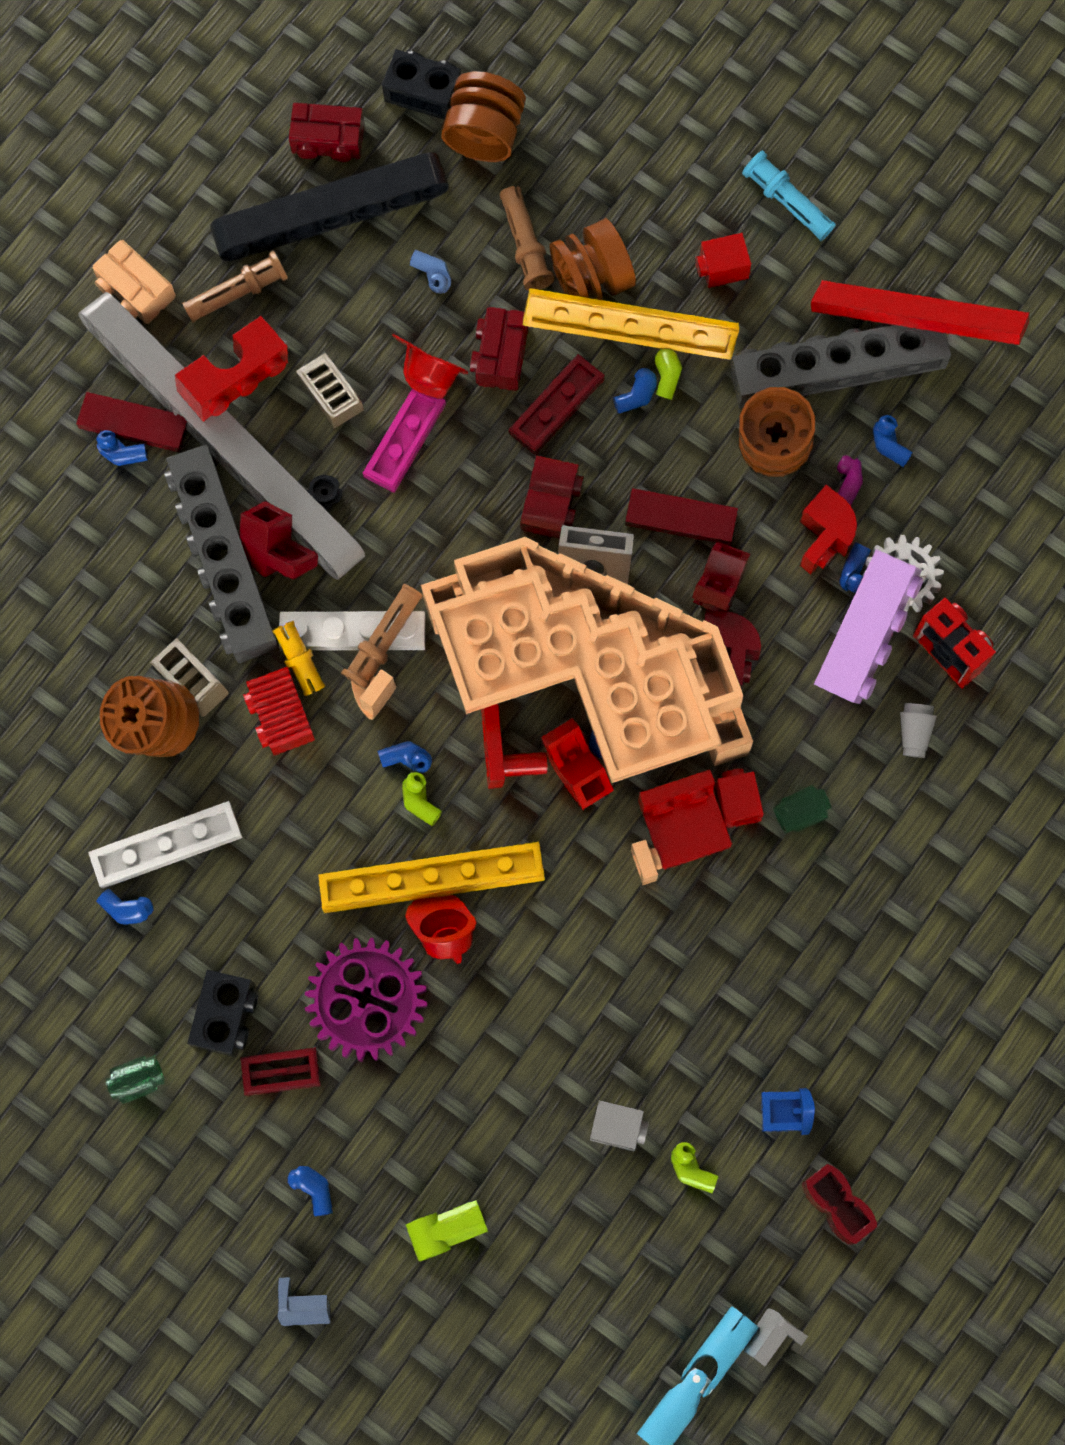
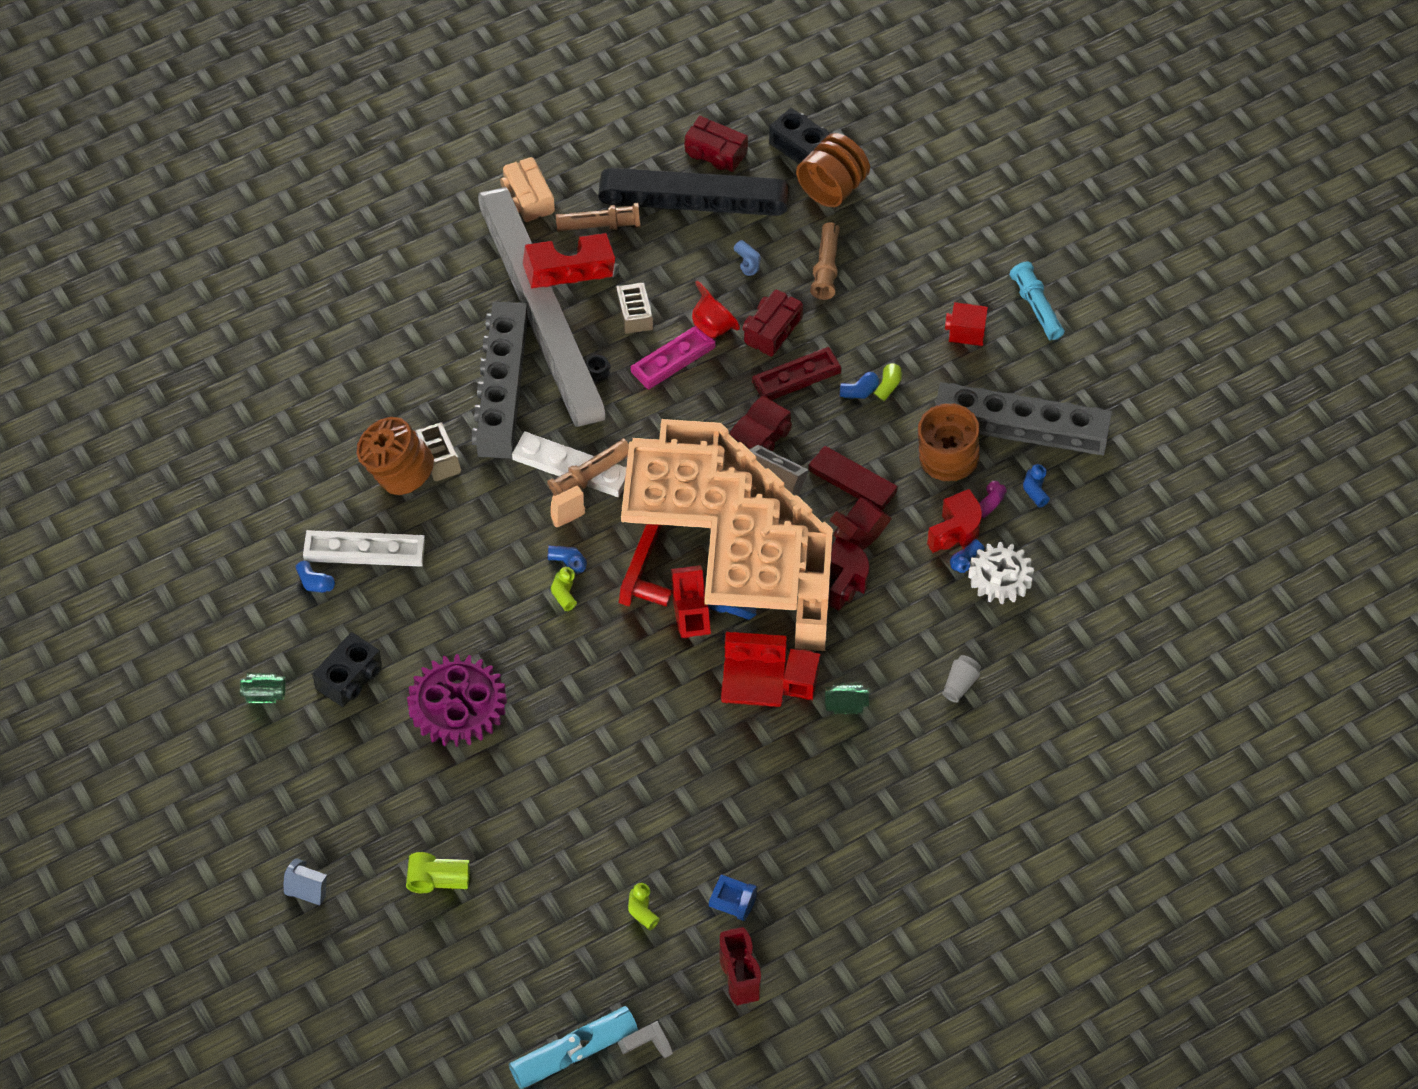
camera: 20 degrees right, 20 degrees down
dark red tile [76,392,187,453] -> none
blue arm [96,430,148,466] -> none
dark red brick [240,501,318,580] -> none
dark red tile [240,1047,321,1096] -> none
red brick [243,667,315,755] -> none
yellow pin [272,620,325,696] -> none
blue arm [288,1166,333,1217] -> none
yellow tile [318,842,545,913] -> none
red piece [405,895,477,964] -> none
yellow tile [523,288,739,360] -> none
dark orange wheel [550,218,636,300] -> none
light grey brick [590,1100,649,1151] -> none
light nougat plate [631,840,662,885] -> none
red tile [811,280,1030,345] -> none
lavender brick [814,549,923,704] -> none
red piece [913,597,996,689] -> none

